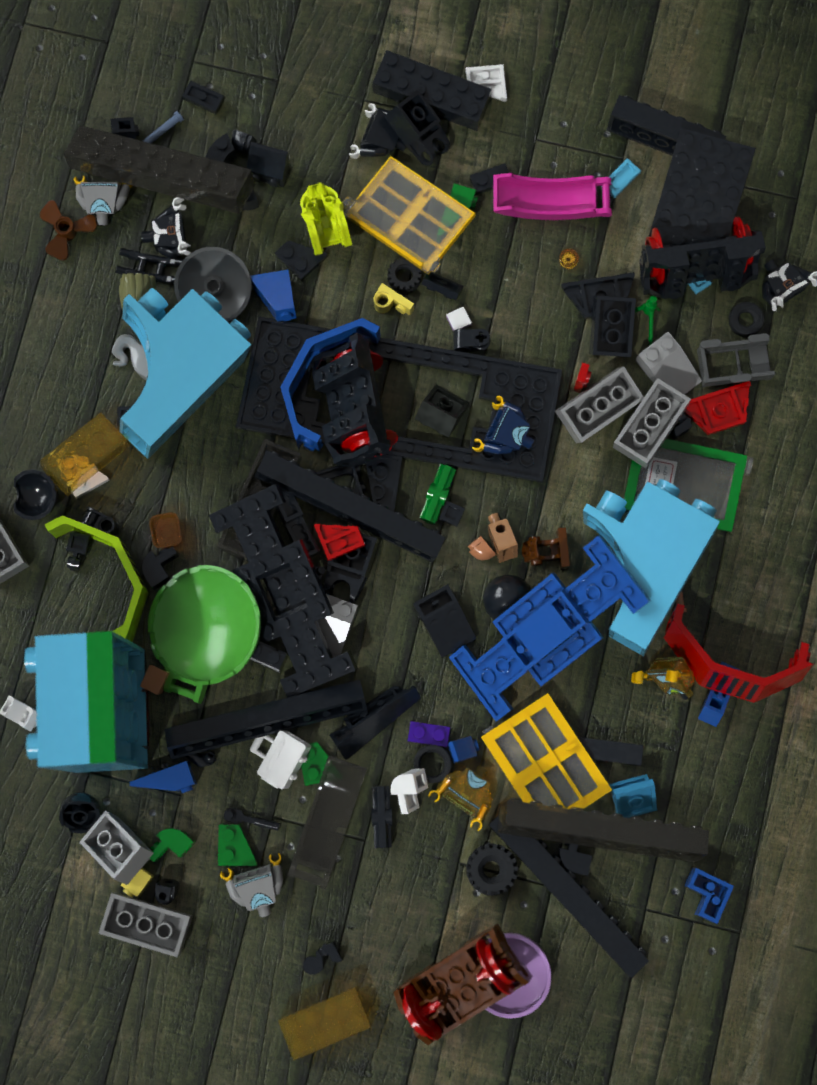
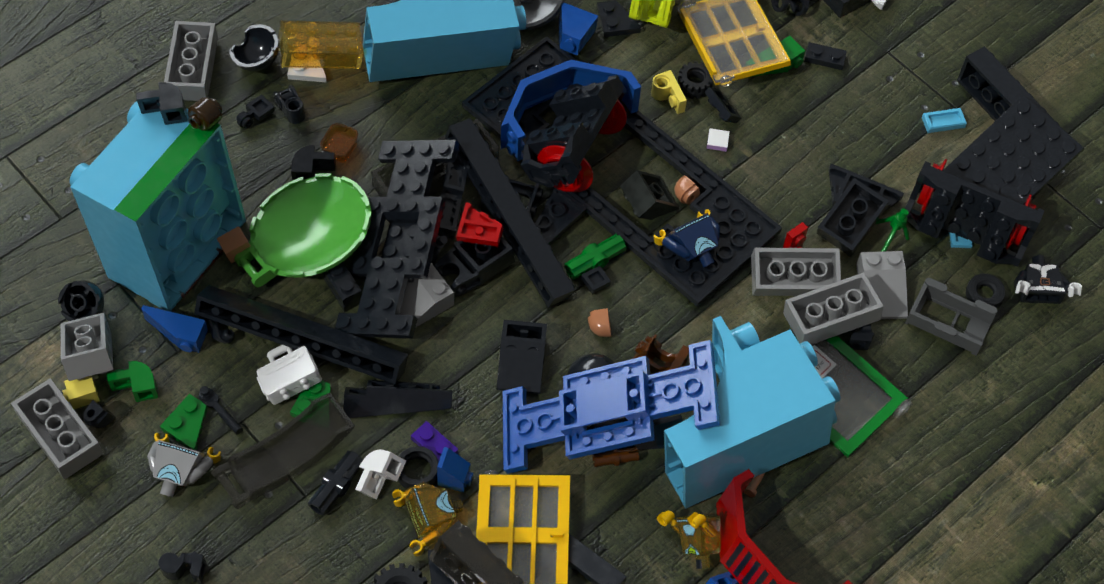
camera: 30 degrees right, 20 degrees down
lime panel [45,515,149,643] -> none
black piece [453,329,490,352] -> none
medium nougat torso [488,513,518,563] -> none
dark pink windscreen [493,173,612,220] -> none
clear orange tile [559,249,579,269] -> none
red wing [684,381,751,435] -> none
none -> black brick [136,82,188,125]
none -> dark brown head [188,97,222,131]
none -> nougat piece [674,175,700,205]

